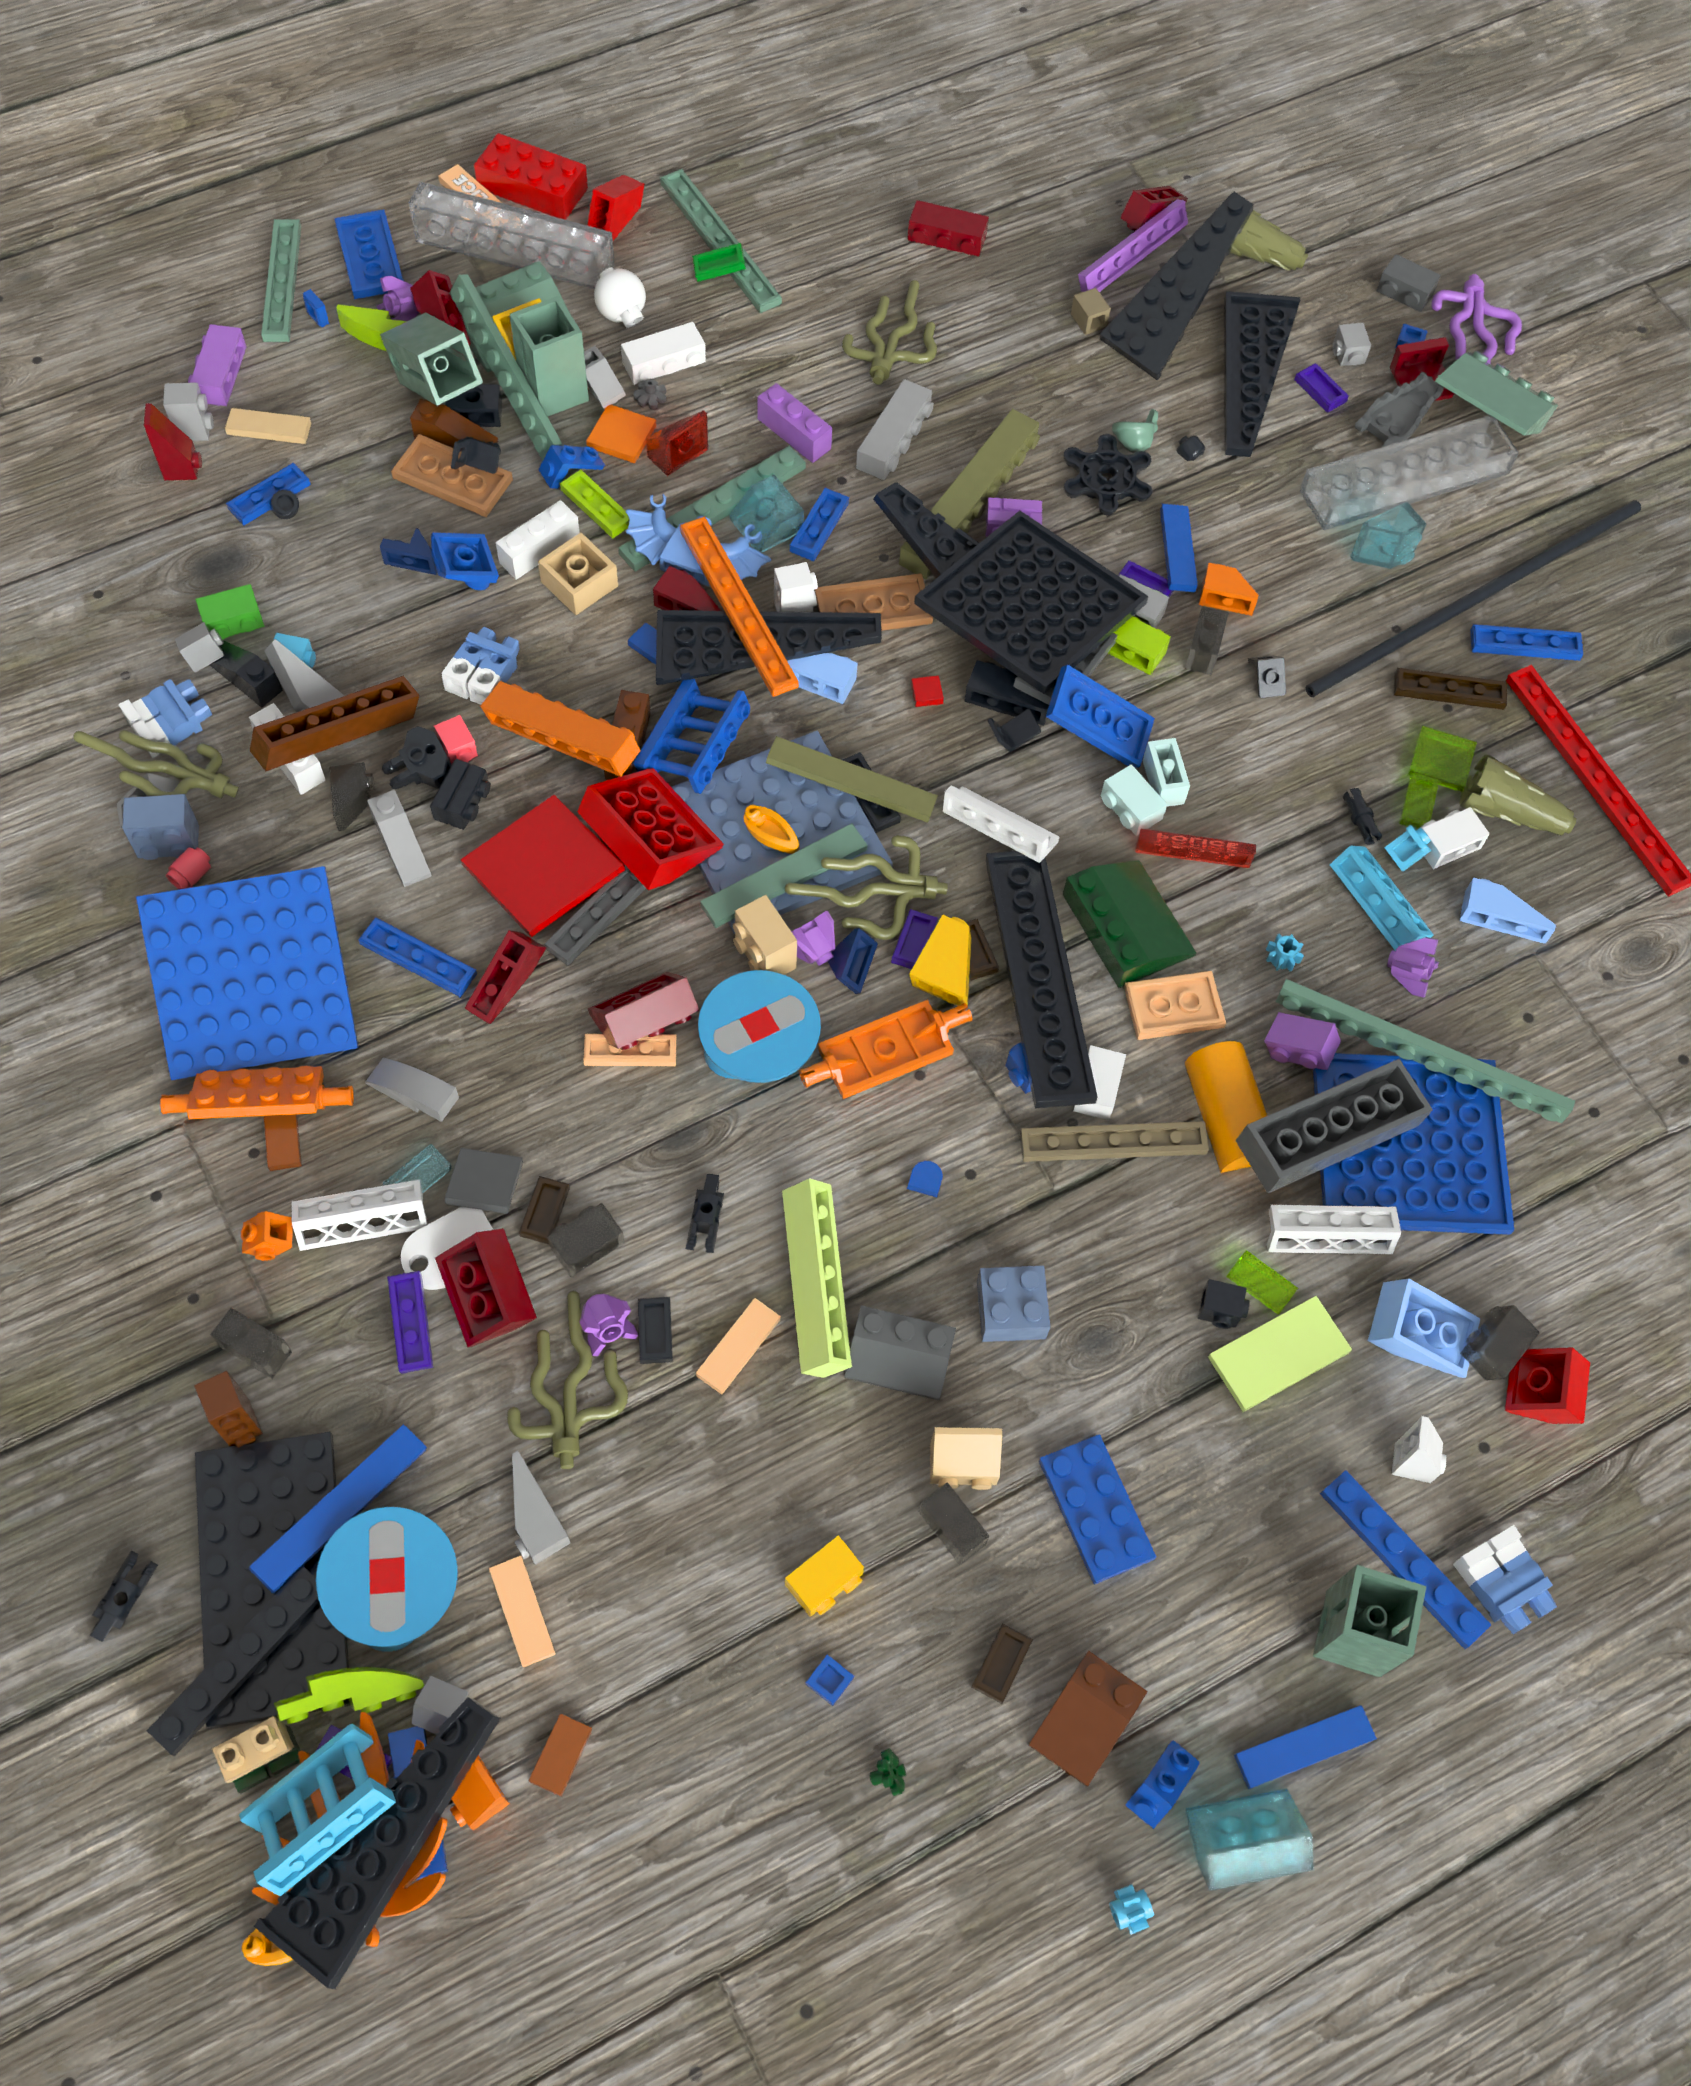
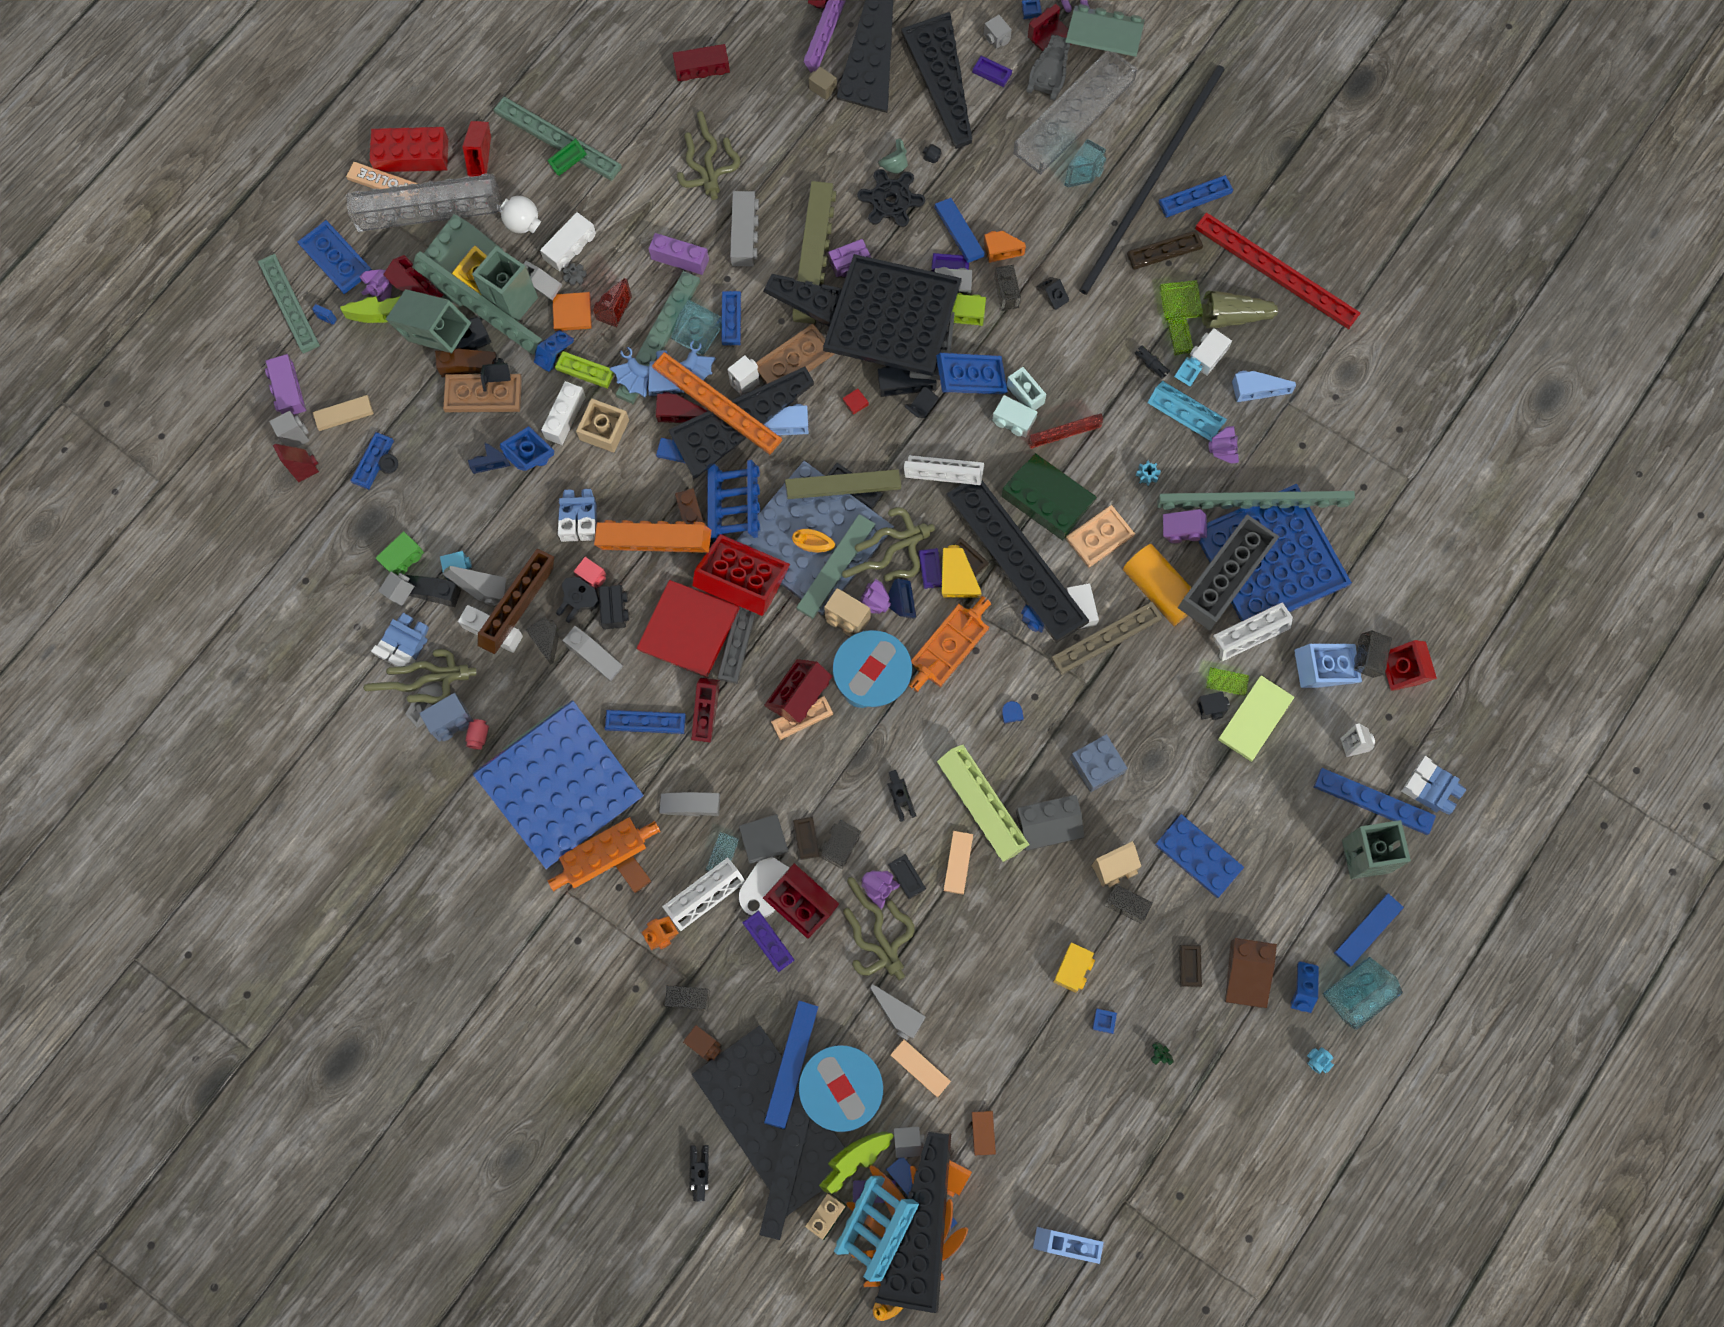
camera: 20 degrees left, 10 degrees up
none -> light blue slope [1033,1227,1104,1264]

